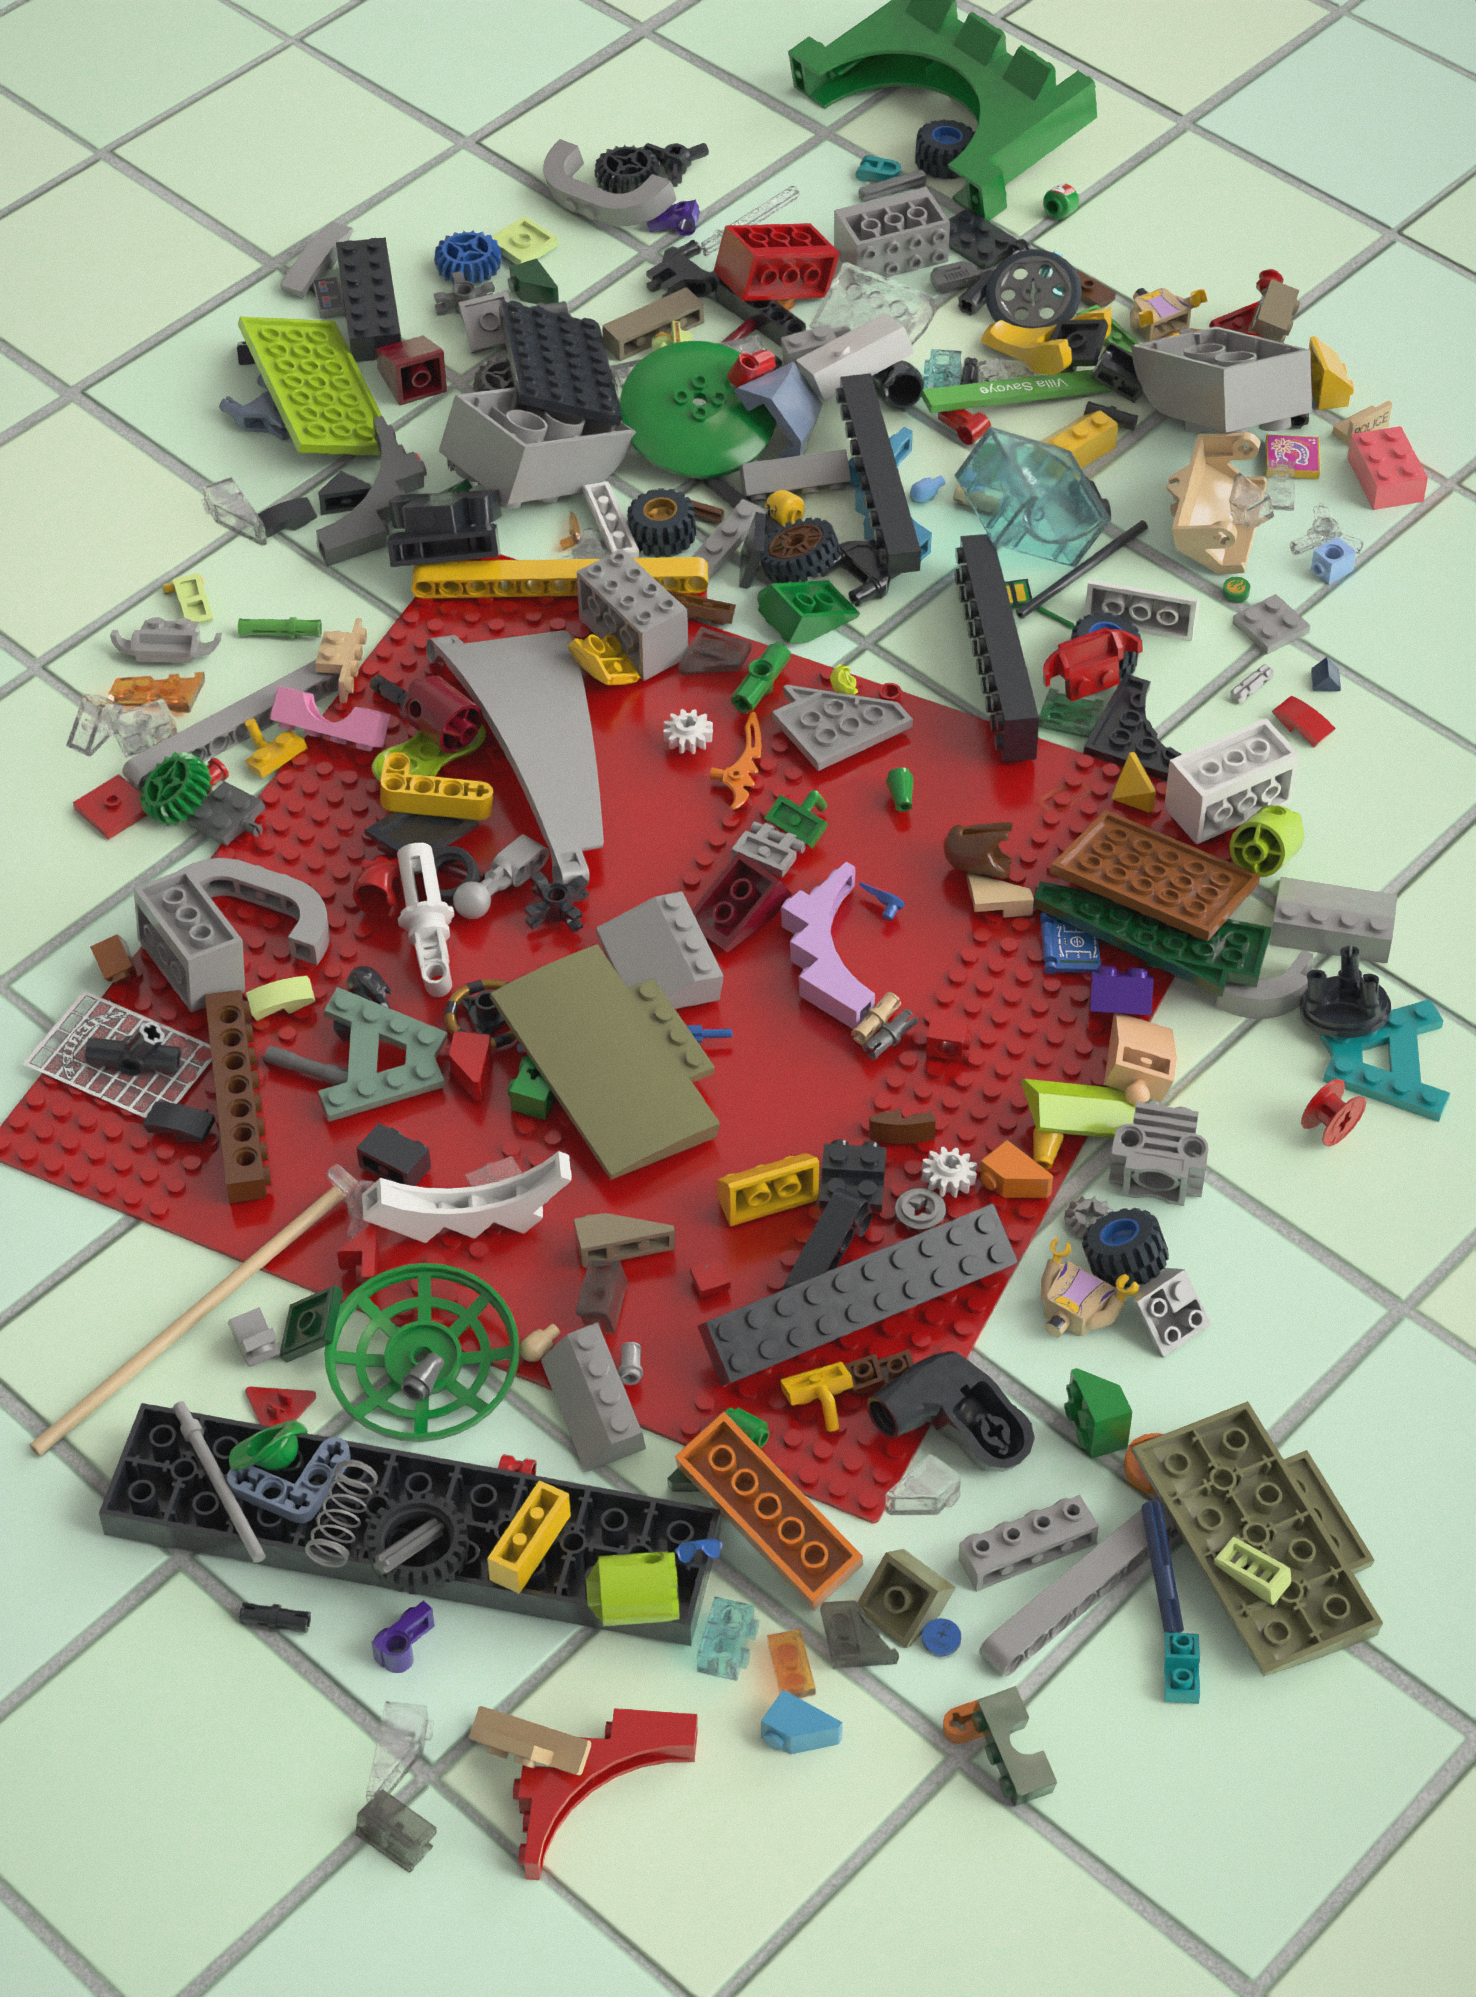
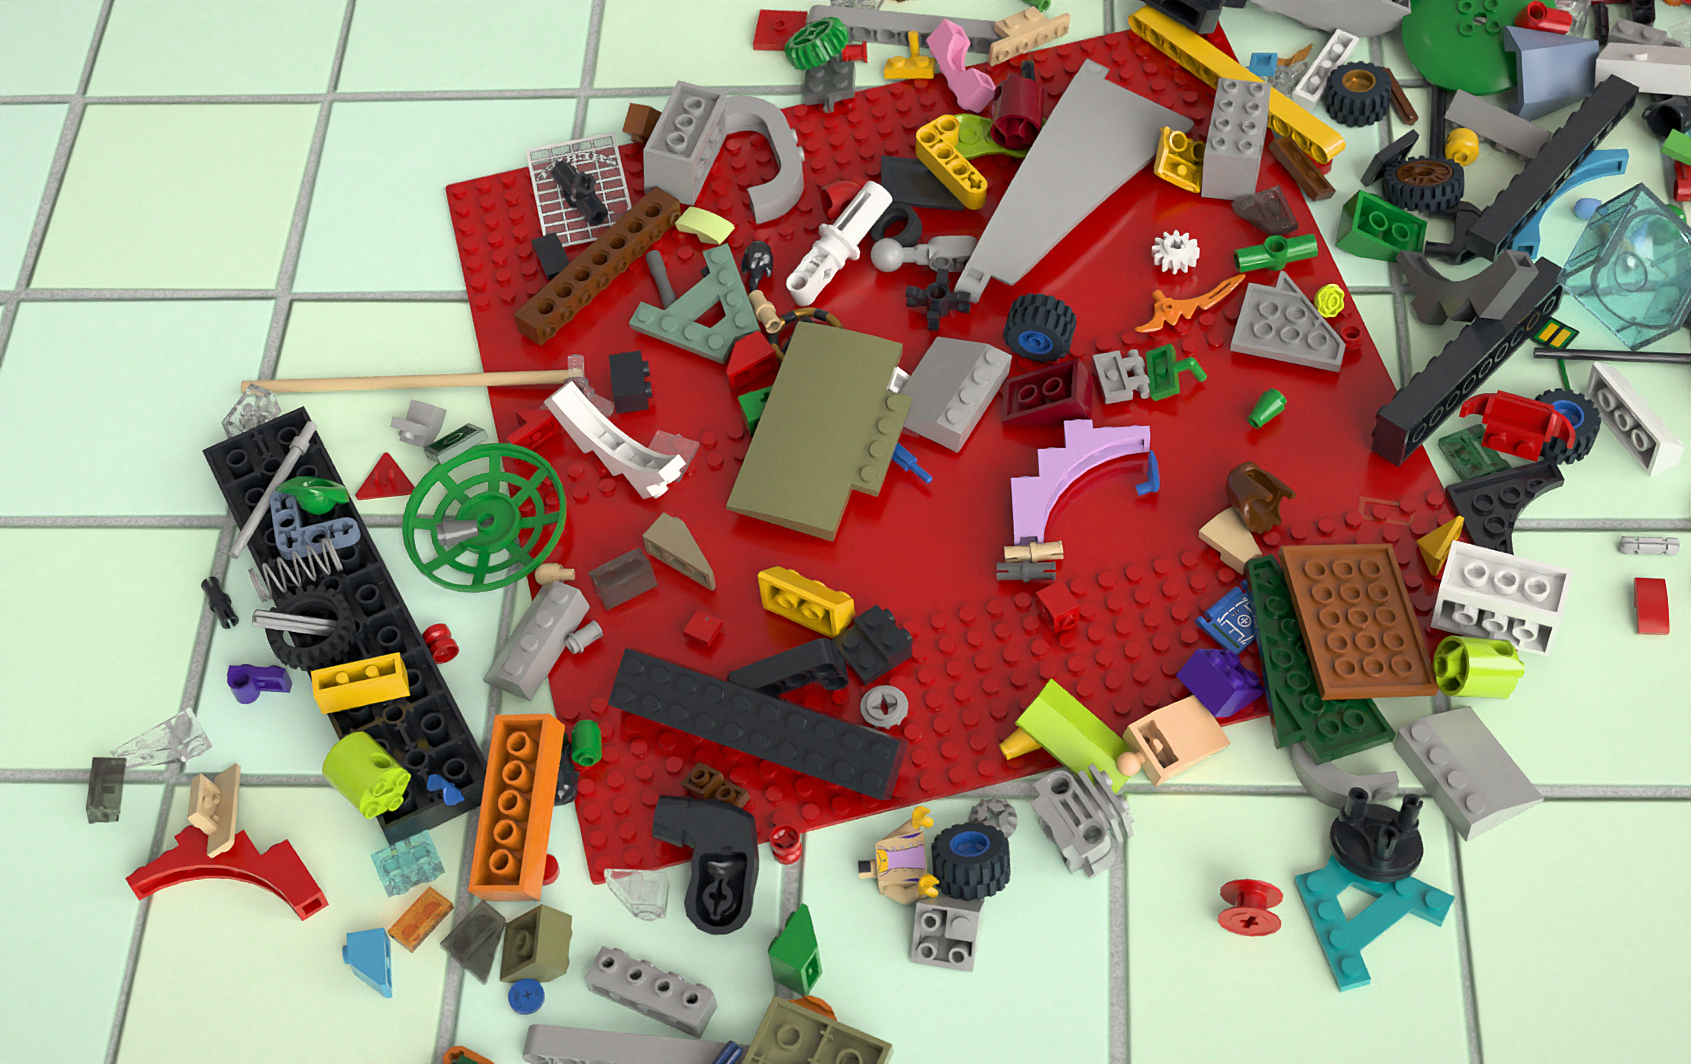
camera: 55 degrees right, 5 degrees up
light grey plate [692,499,765,581] -> none
yellow plate [780,1362,854,1432] -> none
reddish brown slope [868,1109,936,1144] -> none
white gear [921,1147,977,1198] -> none
orange slope [980,1140,1053,1198] -> none
none -> clear brick [221,384,281,439]
none -> tan pin [748,290,782,333]
none -> red wheel [769,823,802,865]
none -> black wheel [1003,293,1077,363]
none -> dark azure tile [1248,53,1278,76]
none -> dark grey arch [1396,250,1539,326]

